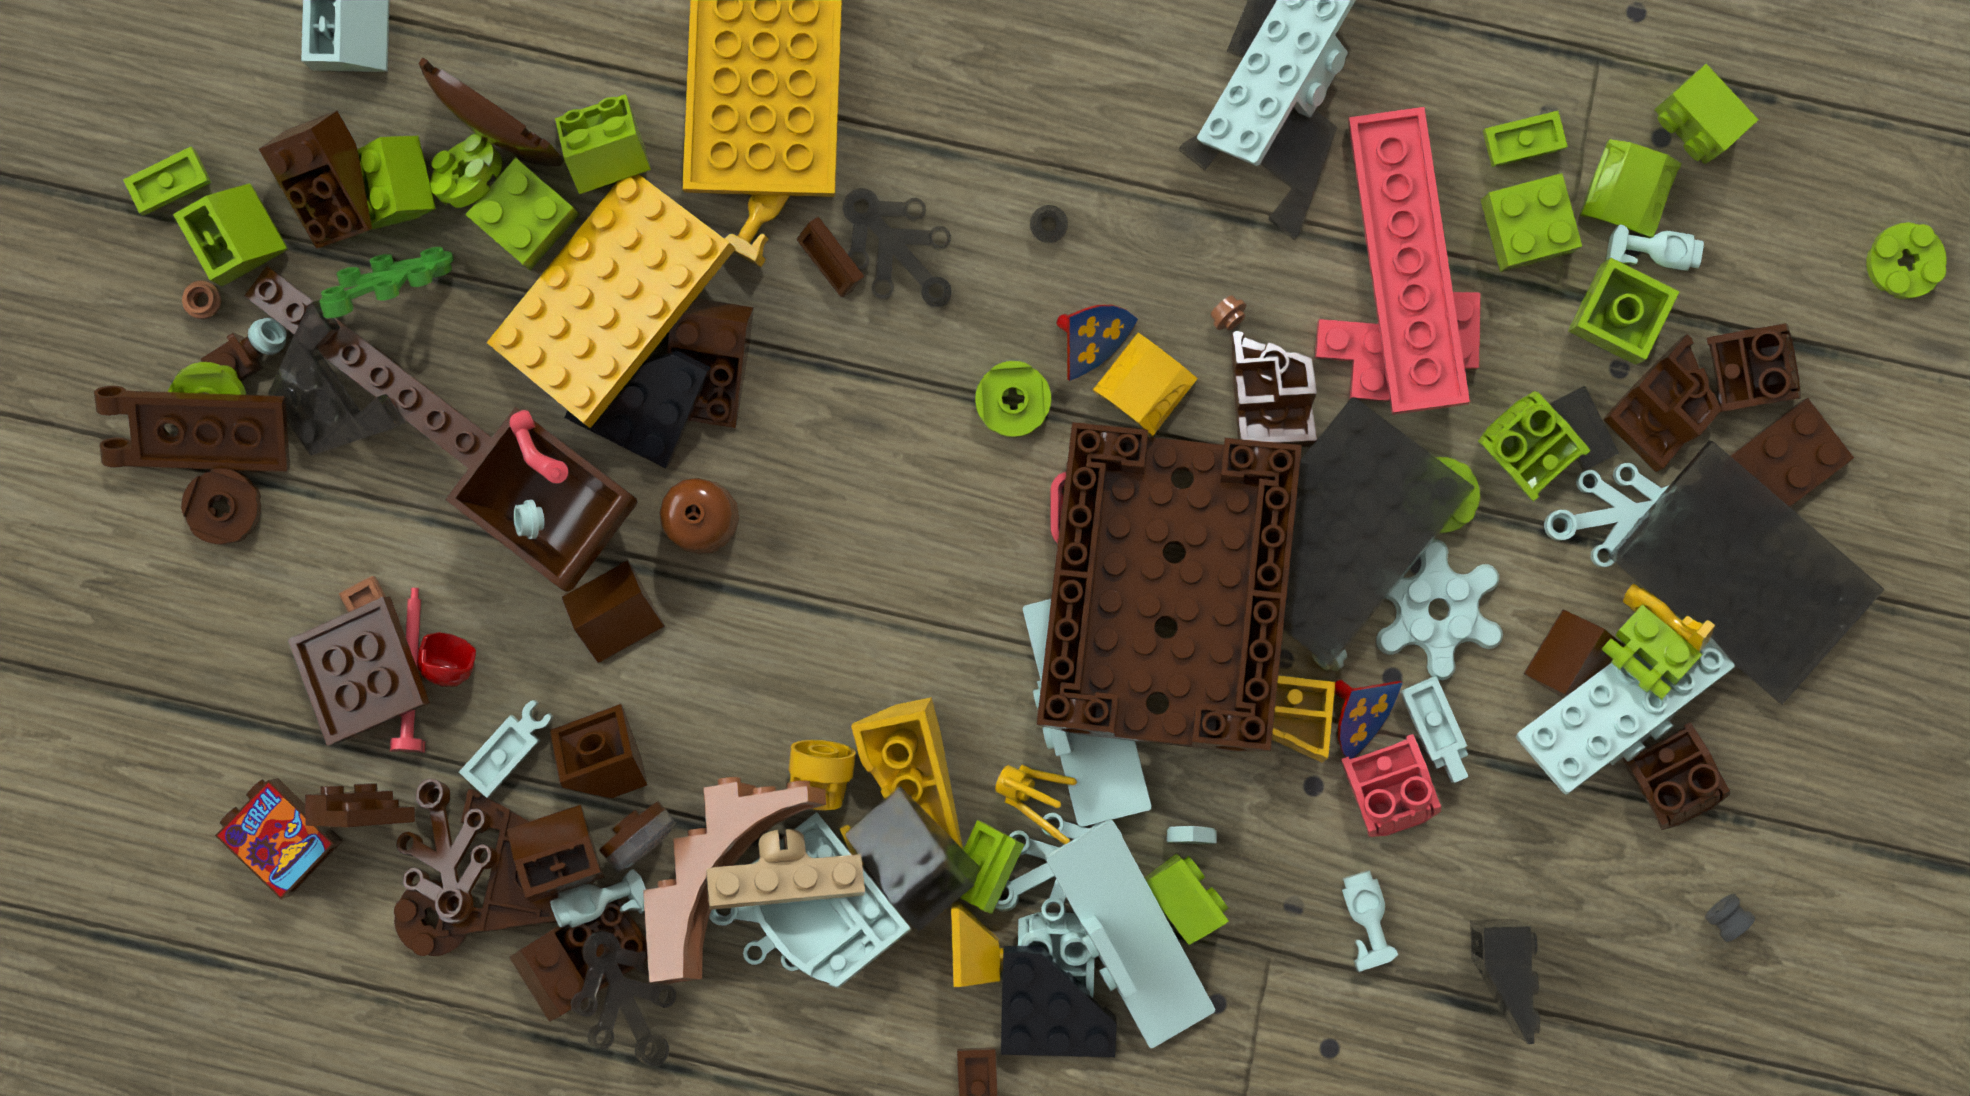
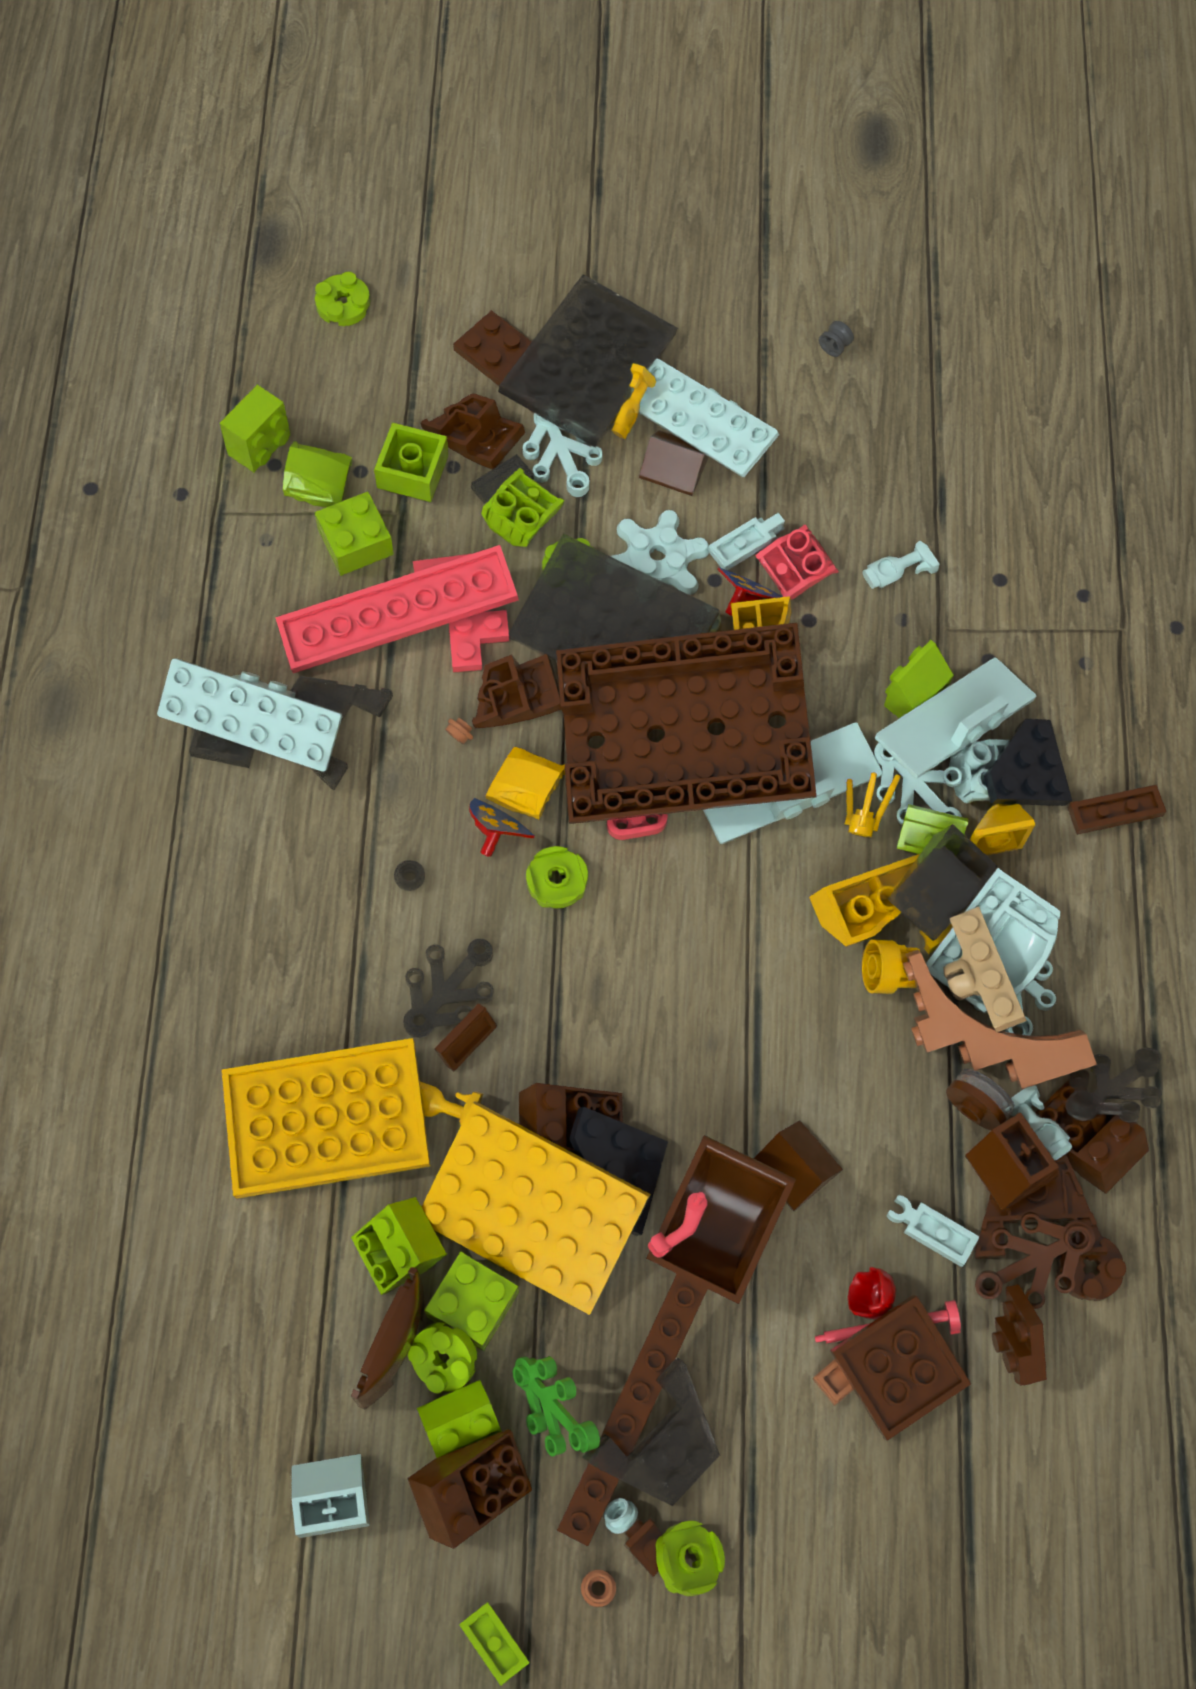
camera: 105 degrees left, 20 degrees down
reddish brown hinge [94,386,290,472] -> none
lime slope [173,183,289,287] -> none
reddish brown plate [181,468,261,545] -> none
brick [215,778,343,899] -> none
light aqua plate [514,500,544,539] -> none
reddish brown slope [550,704,648,798] -> none
dark orange cylinder [659,478,739,555] -> none
light aqua tile [1167,826,1217,844] -> none
clear smoke slope [1470,919,1540,1044] -> none
lime plate [1483,110,1568,167] -> none
lime plate [1601,605,1703,700] -> none
light aqua piece [1606,225,1704,271] -> none
reddish brown slope [1623,722,1730,830] -> none
reddish brown slope [1707,323,1801,412] -> none

